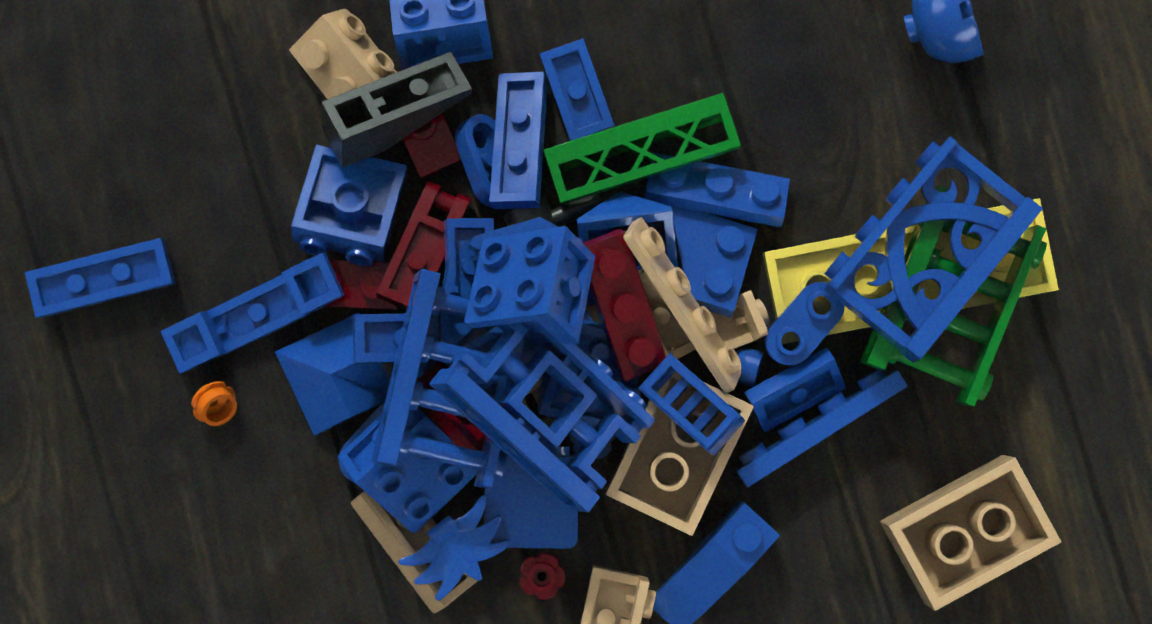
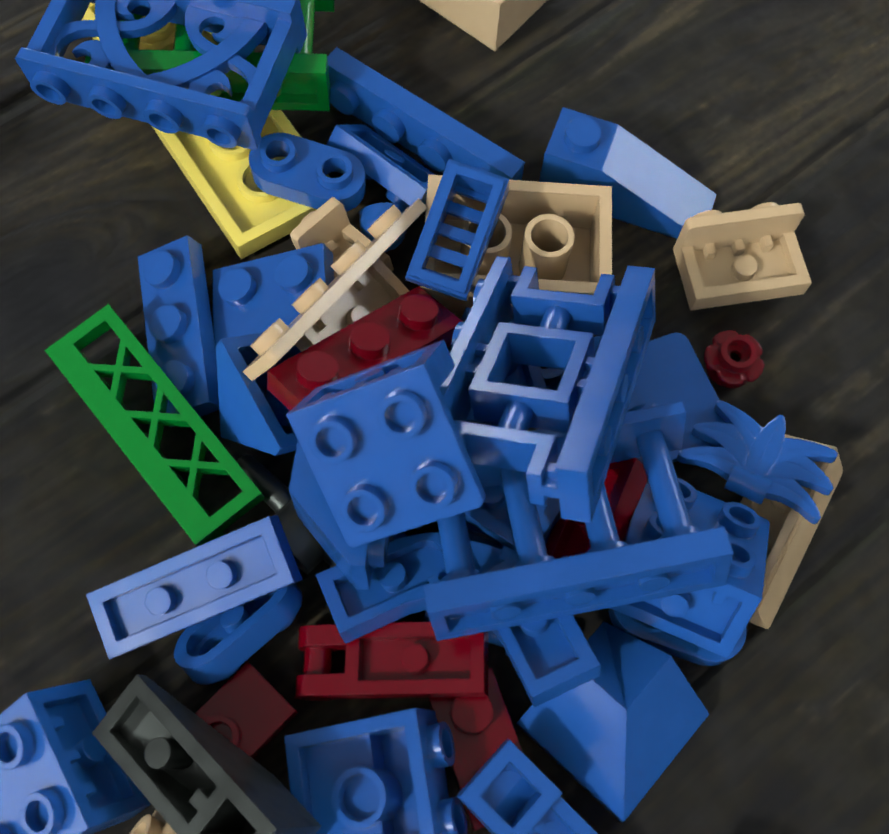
camera: 120 degrees left, 20 degrees down
blue plate [539,38,615,141] -> none

